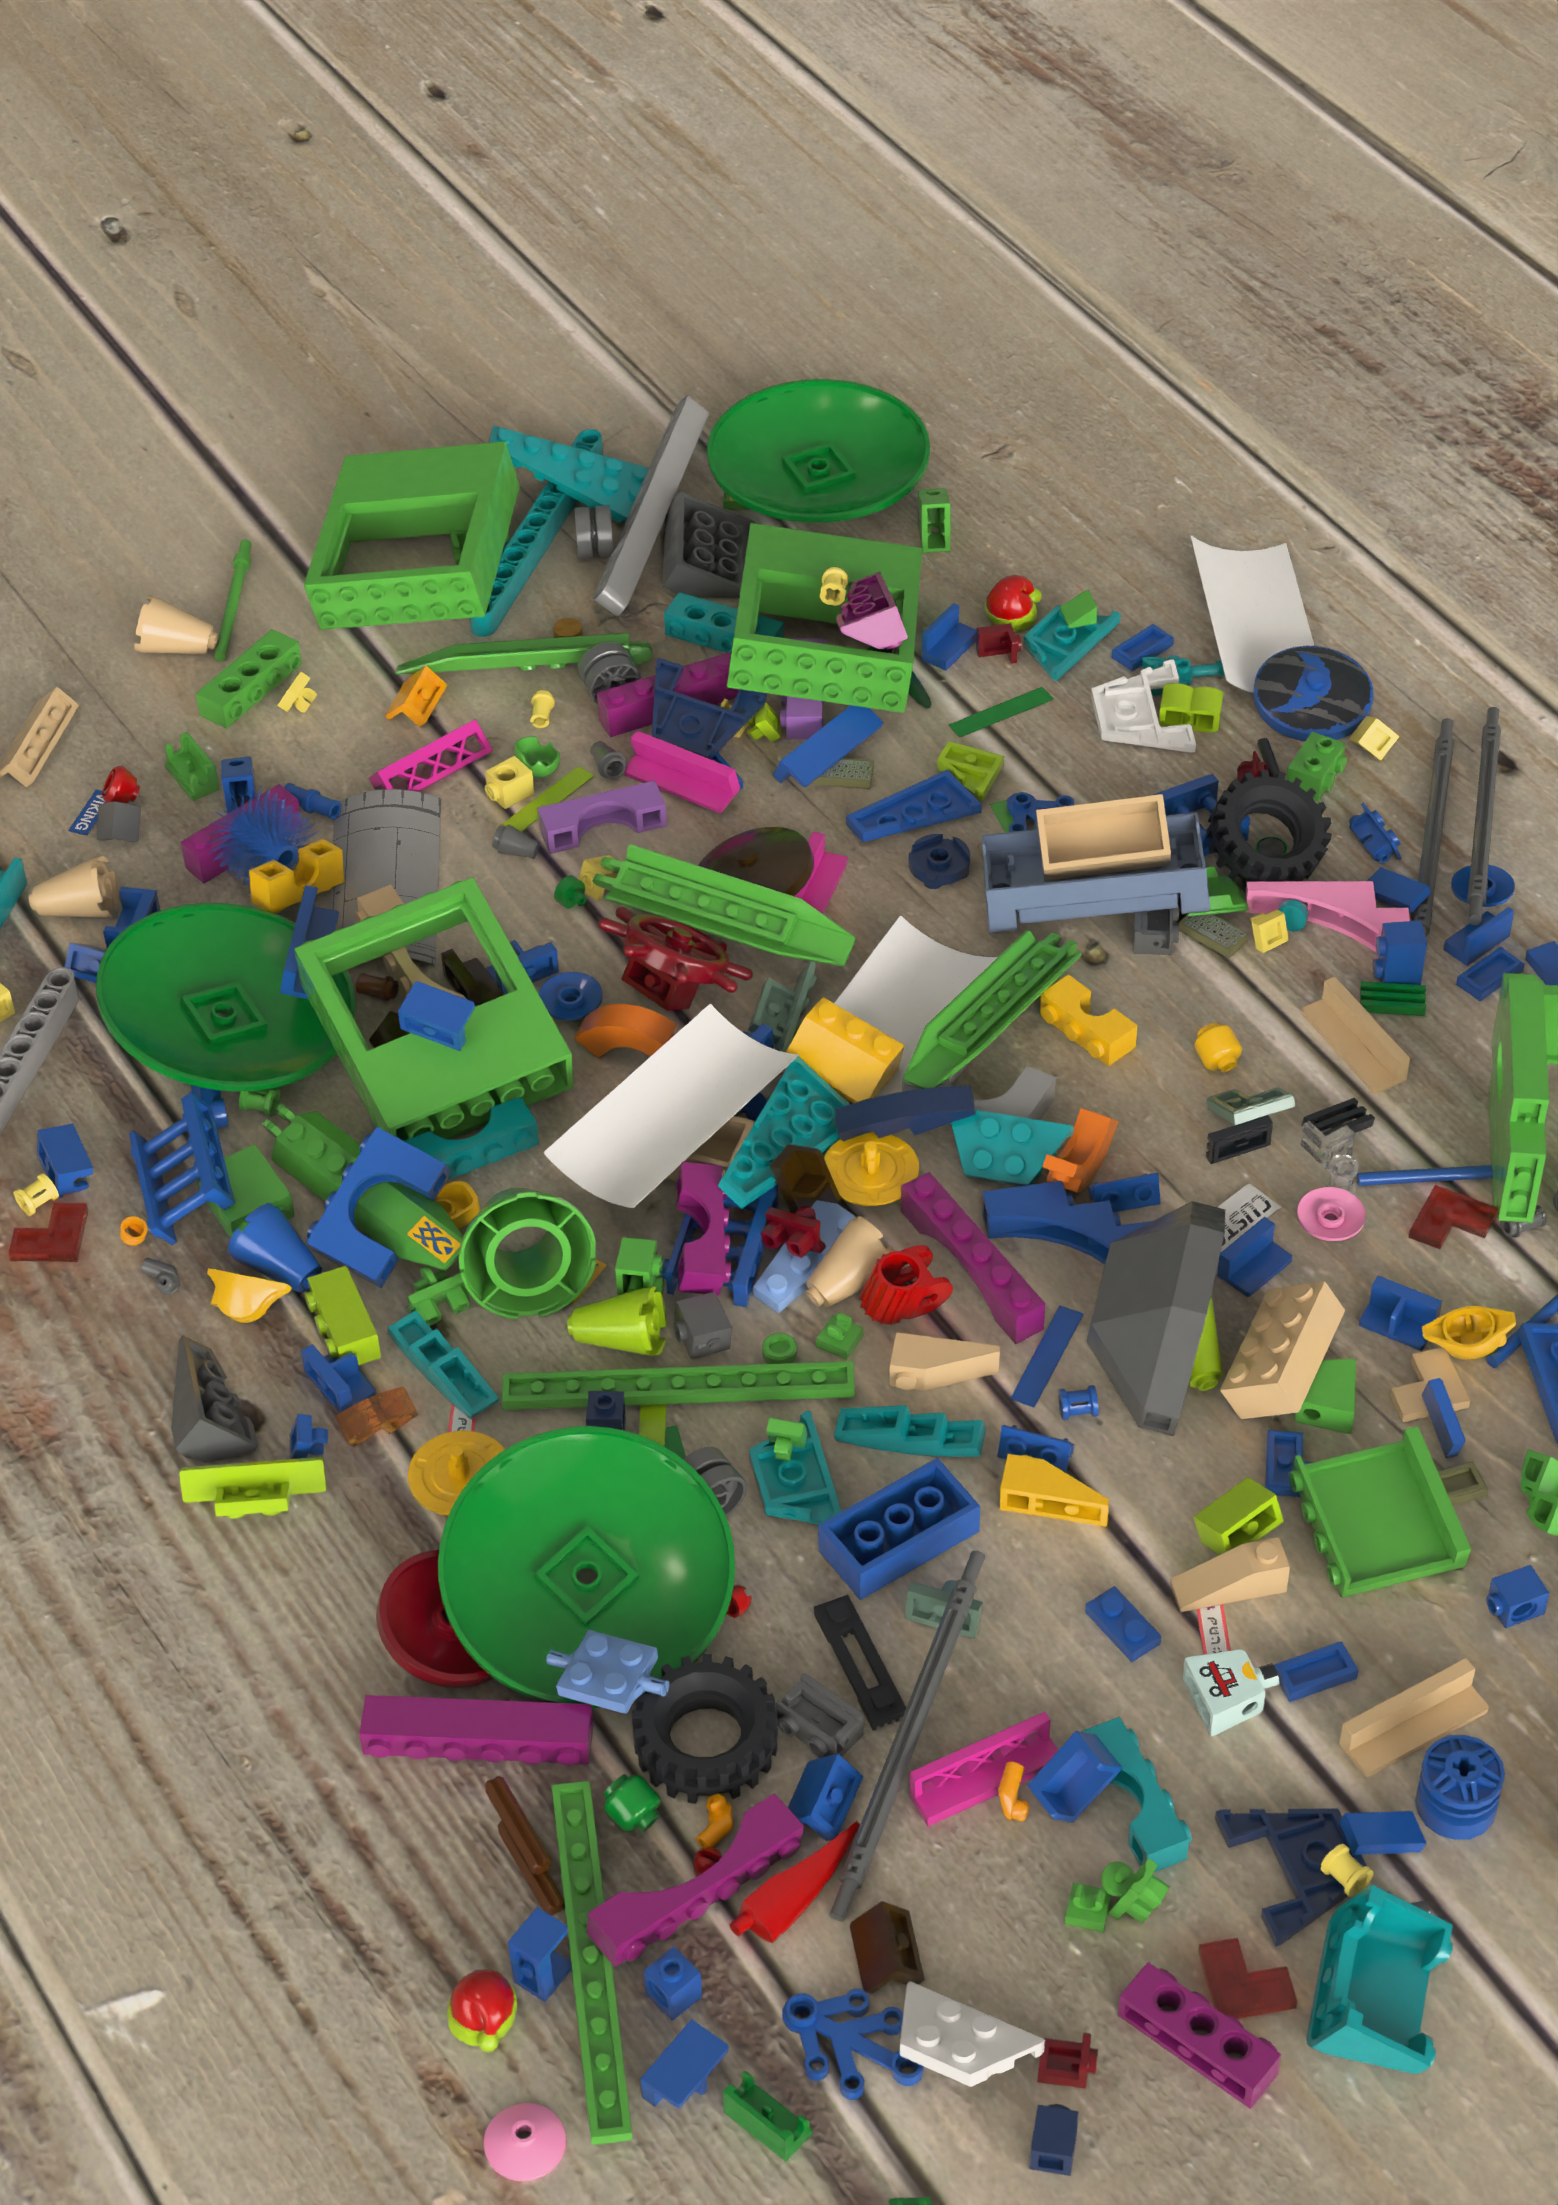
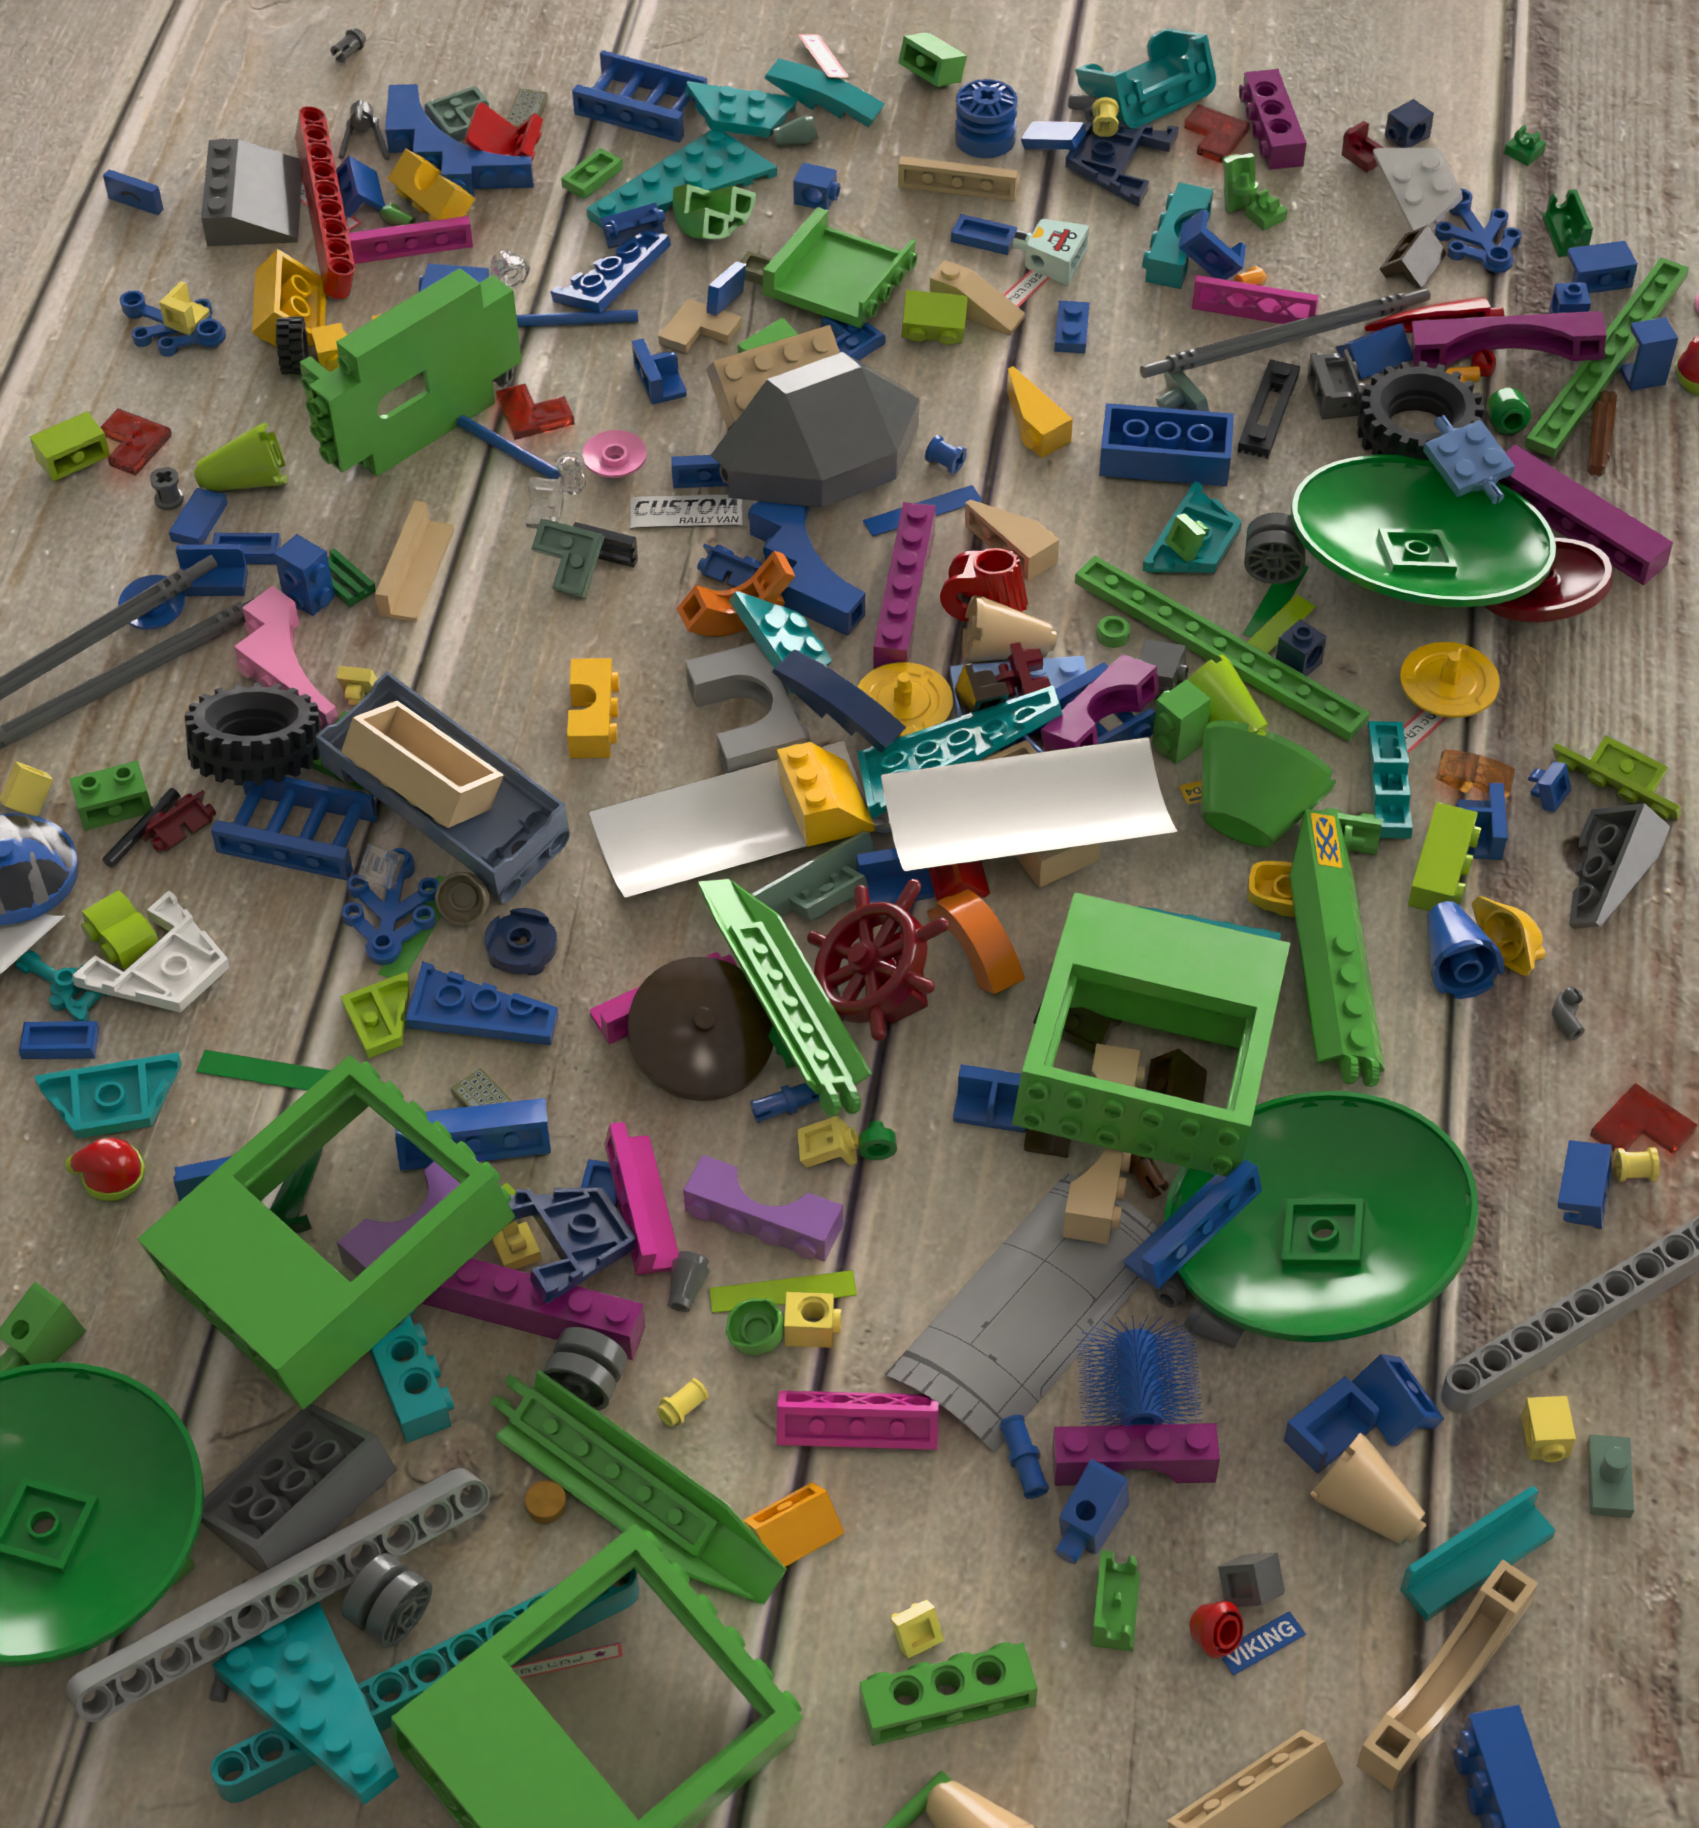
camera: 140 degrees left, 5 degrees up
light orange hinge [119,1216,148,1246] -> none
blue fence [129,1092,235,1245] -> none
bright green brick [197,1144,295,1238] -> none
yellow arch [249,839,344,913] -> none
blue arch [306,1126,451,1289] -> none
blue panel [398,981,475,1051] -> none
dark grey cone [492,824,540,859] -> none
blue dish [539,972,603,1021] -> none
bright green tile [816,1312,863,1360] -> none
light yellow bush [820,567,848,606] -> none
teal slope [834,1405,986,1457] -> none
wedge [836,572,908,649] -> none
bright green hinge [903,930,1082,1089] -> none
dark red bracket [976,623,1022,664] -> none
blue hinge [997,1425,1074,1473] -> none
bright green slope [1060,590,1097,629] -> none
yellow head [1194,1022,1242,1073] -> none
teal tile [1278,900,1309,932] -> none
black tile [1301,1098,1375,1146] -> none
blue hinge [1349,802,1402,863] -> none
blue tile [1367,867,1431,913] -> none
yellow hat [1422,1306,1516,1360] -> none

